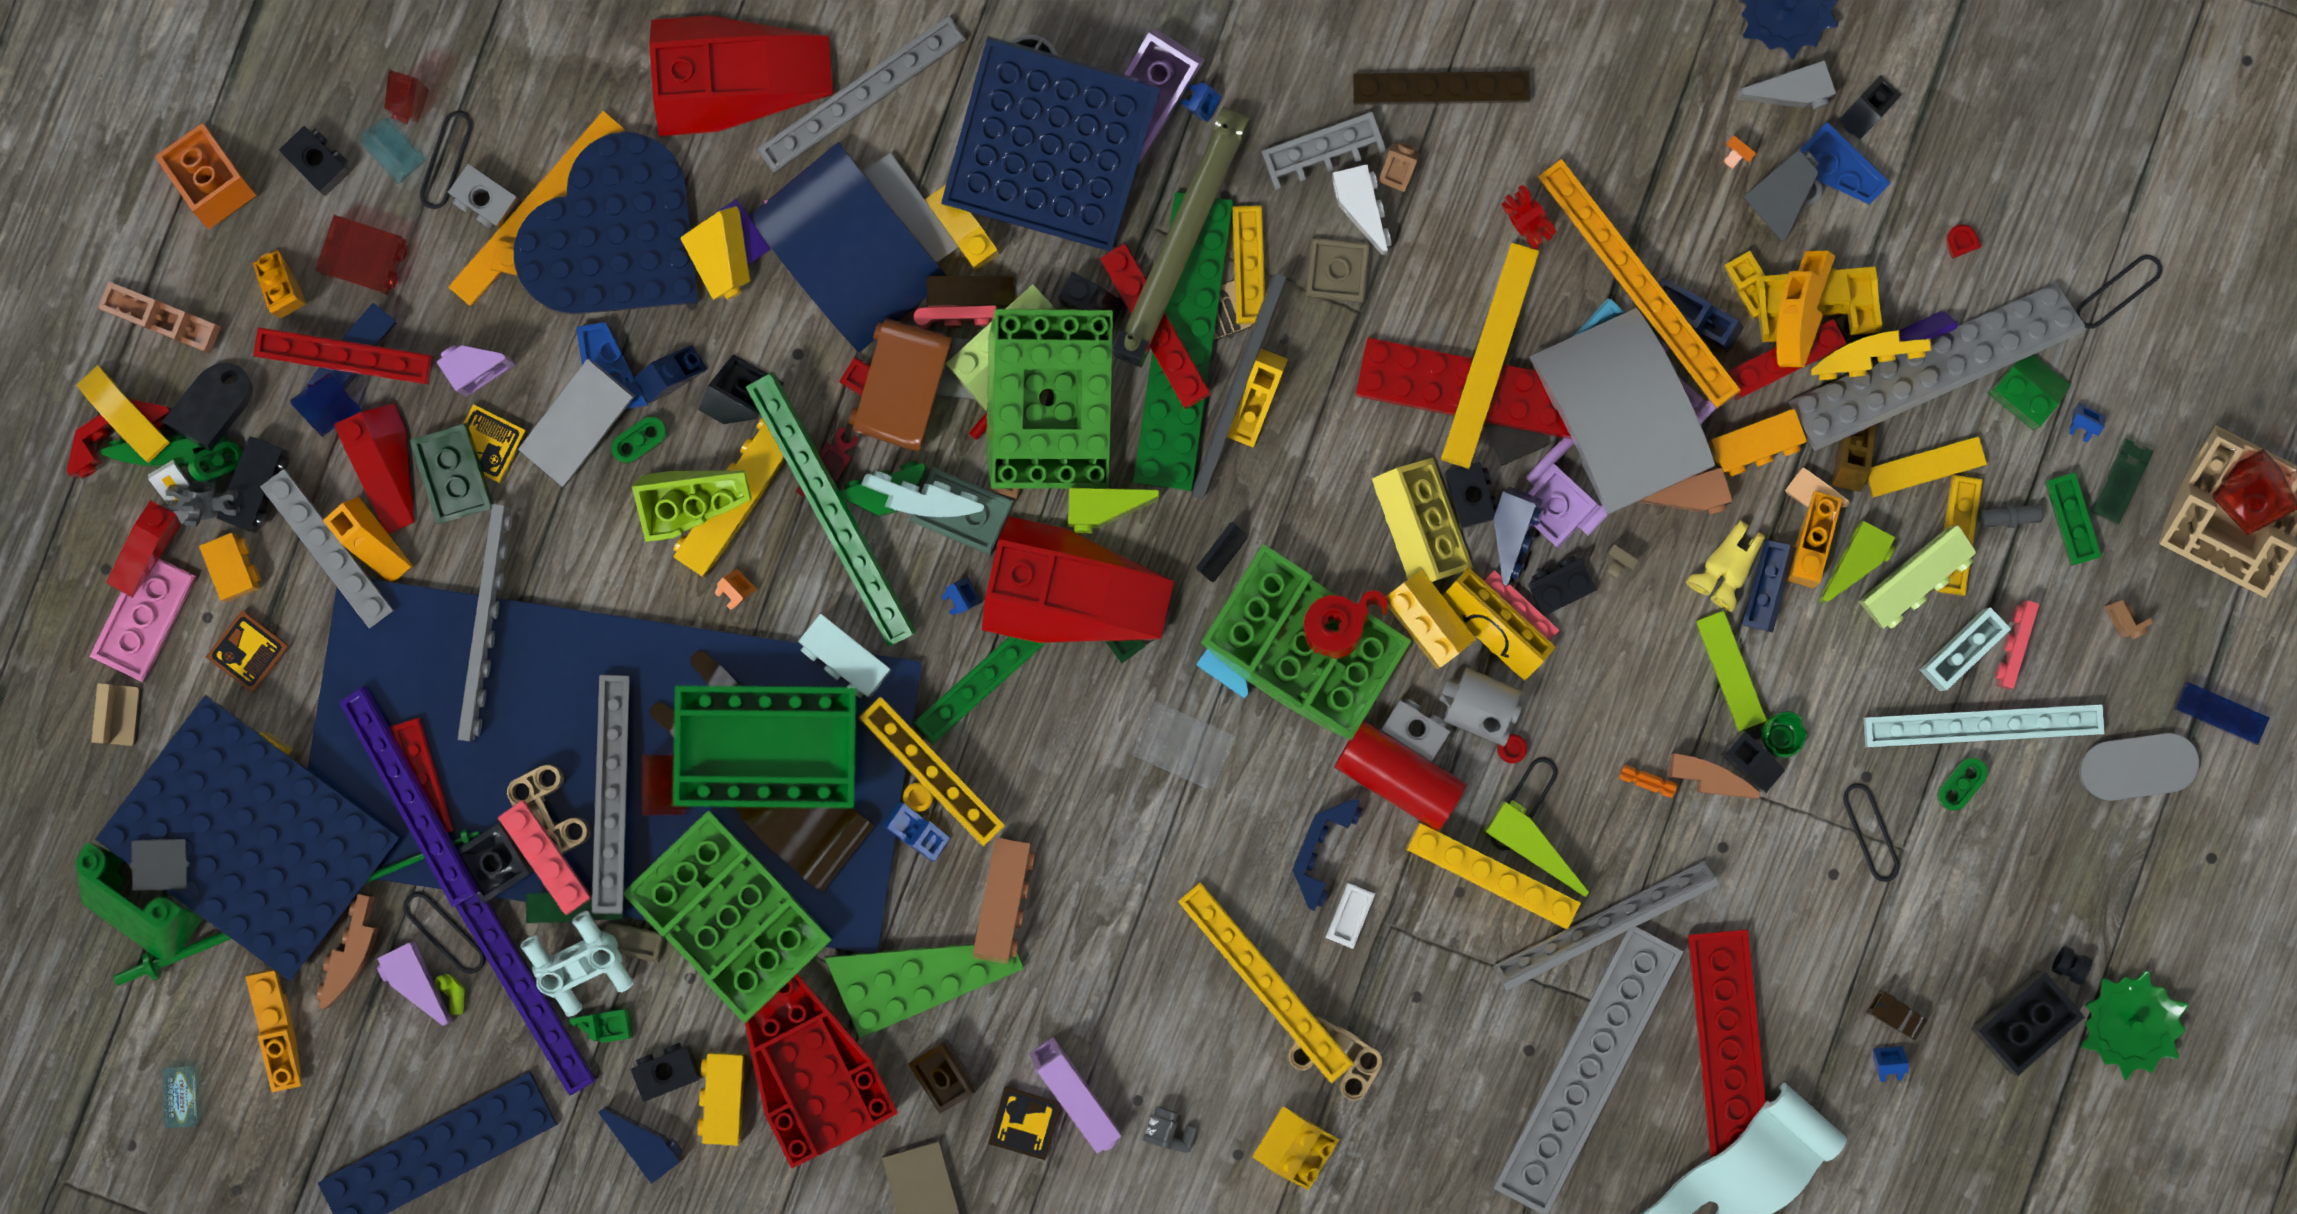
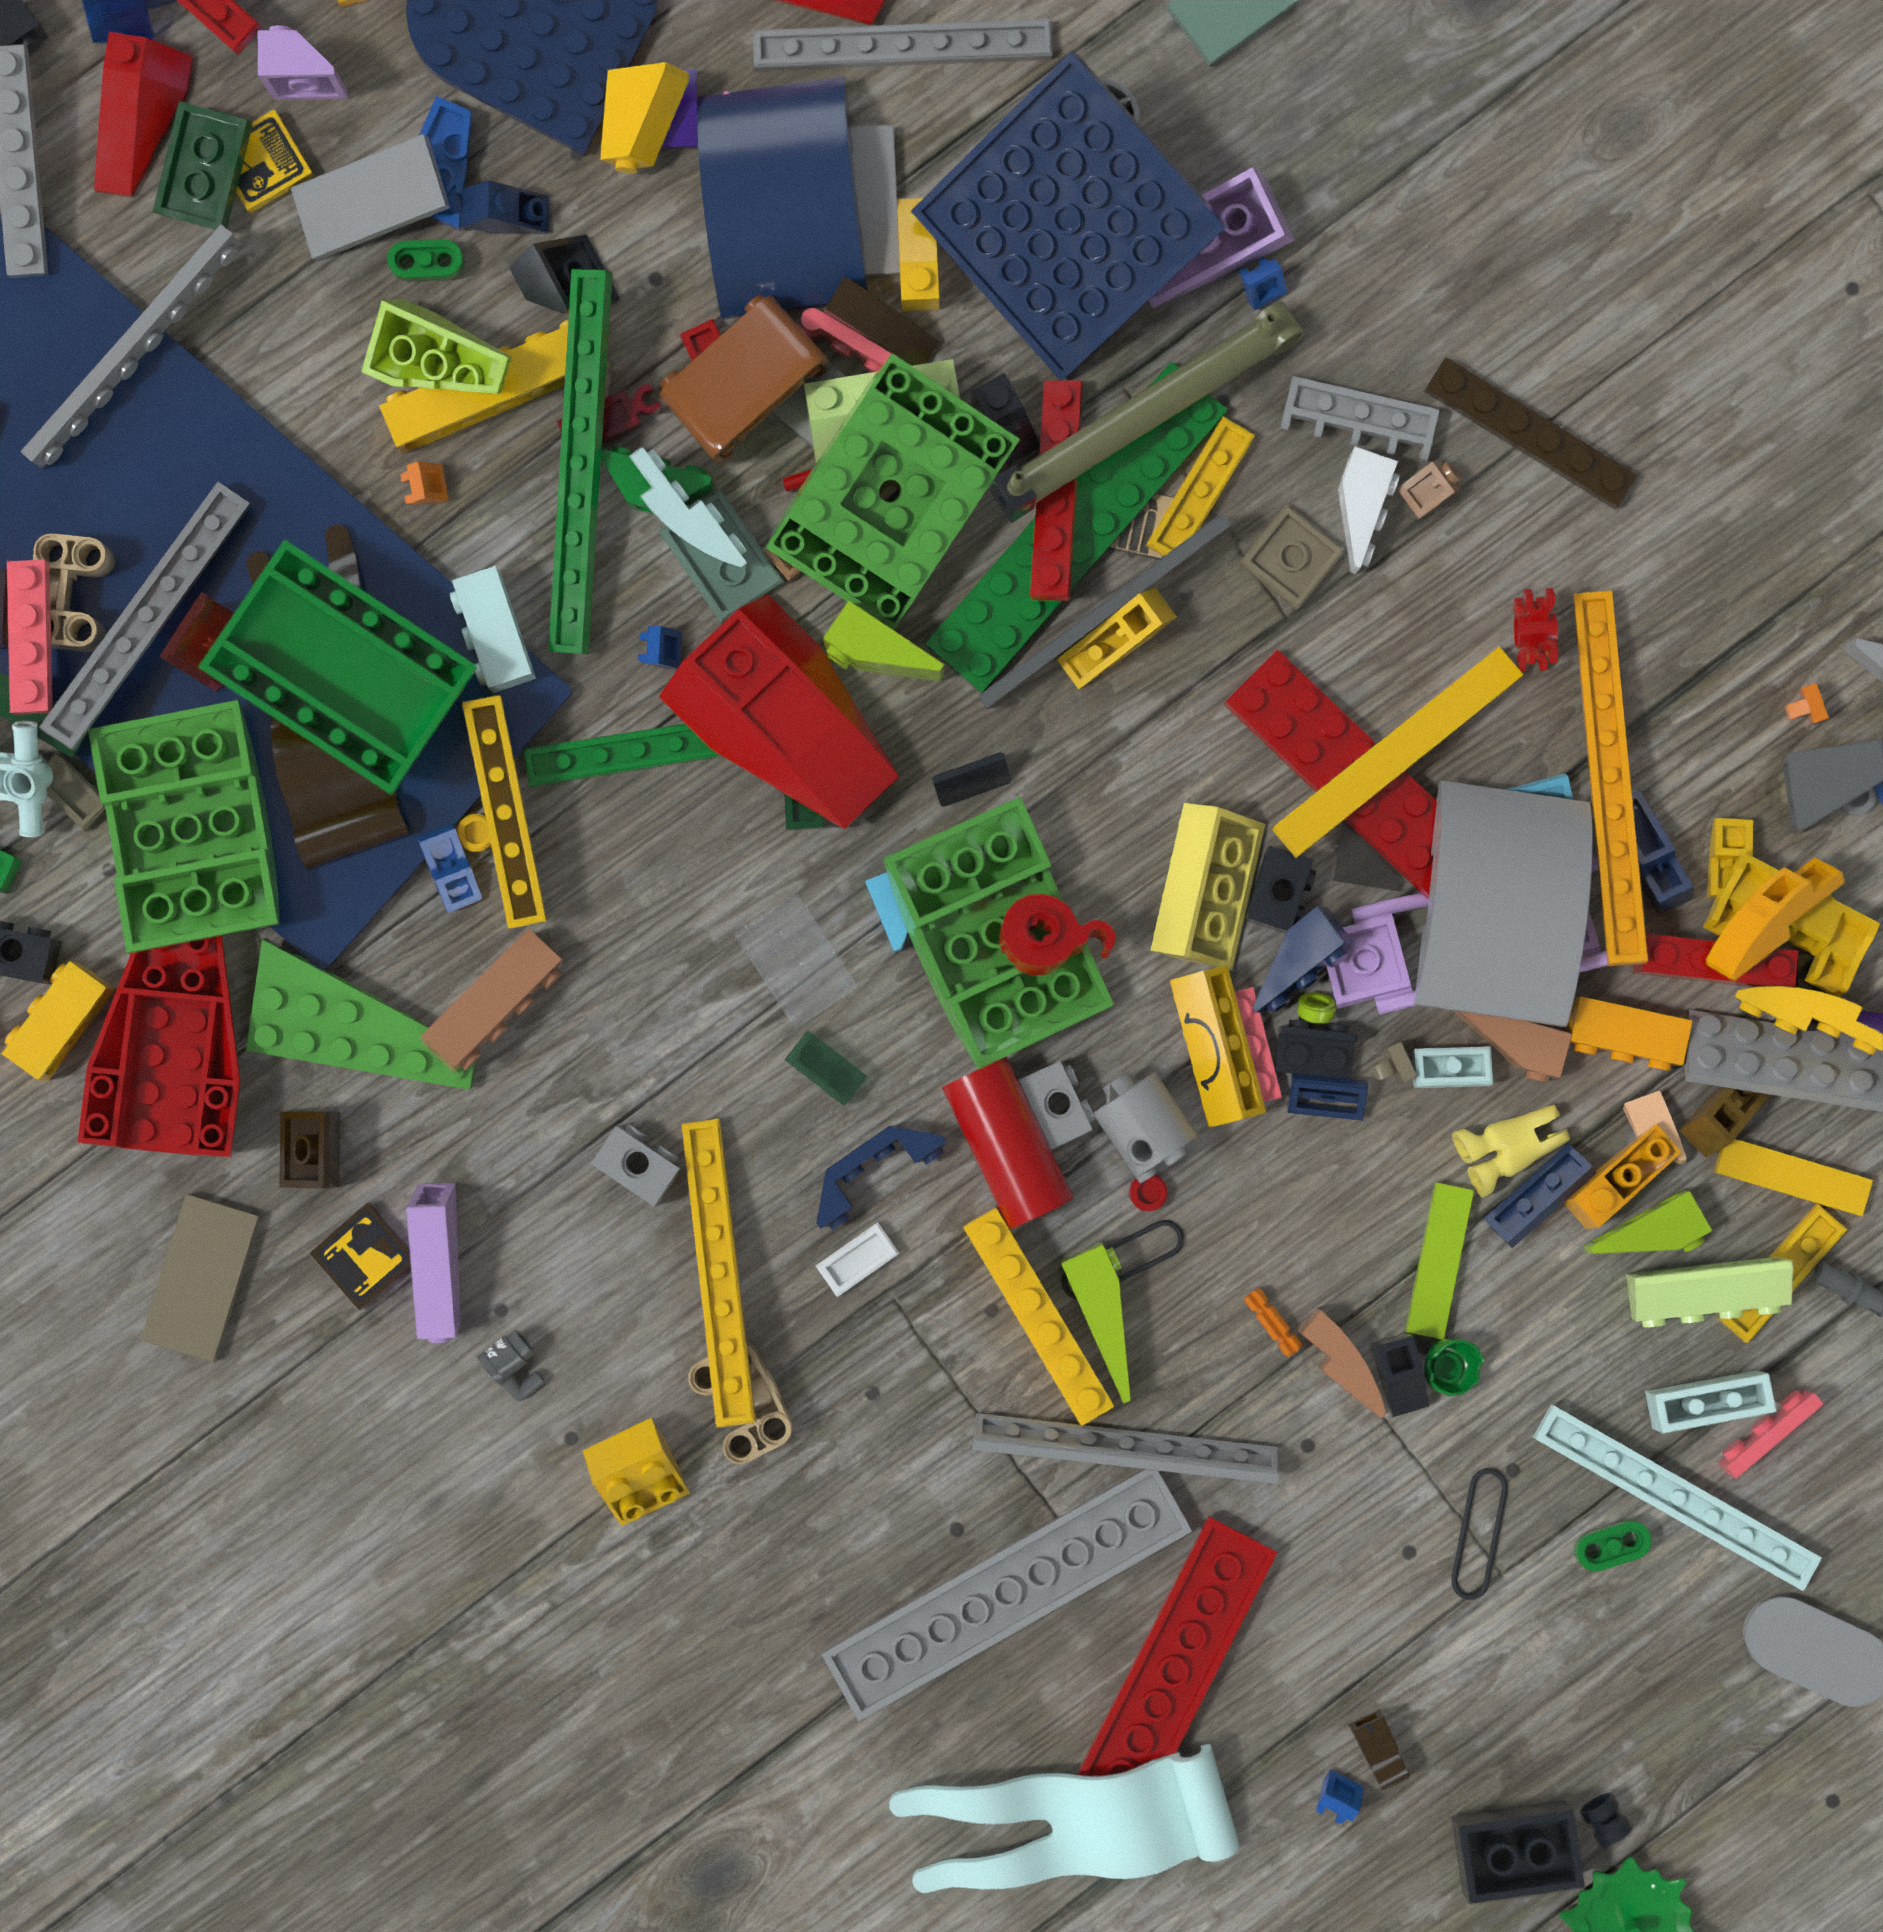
camera: 30 degrees right, 0 degrees up
light orange slope [323,496,413,583] -> none
yellow slope [1386,569,1476,670] -> none
none -> light grey brick [591,1124,682,1206]
none -> clear green plate [784,1030,868,1106]
none -> dark blue tile [1287,1073,1369,1121]
none -> lime tile [1297,992,1337,1023]
none -> light aqua brick [1412,1047,1493,1088]

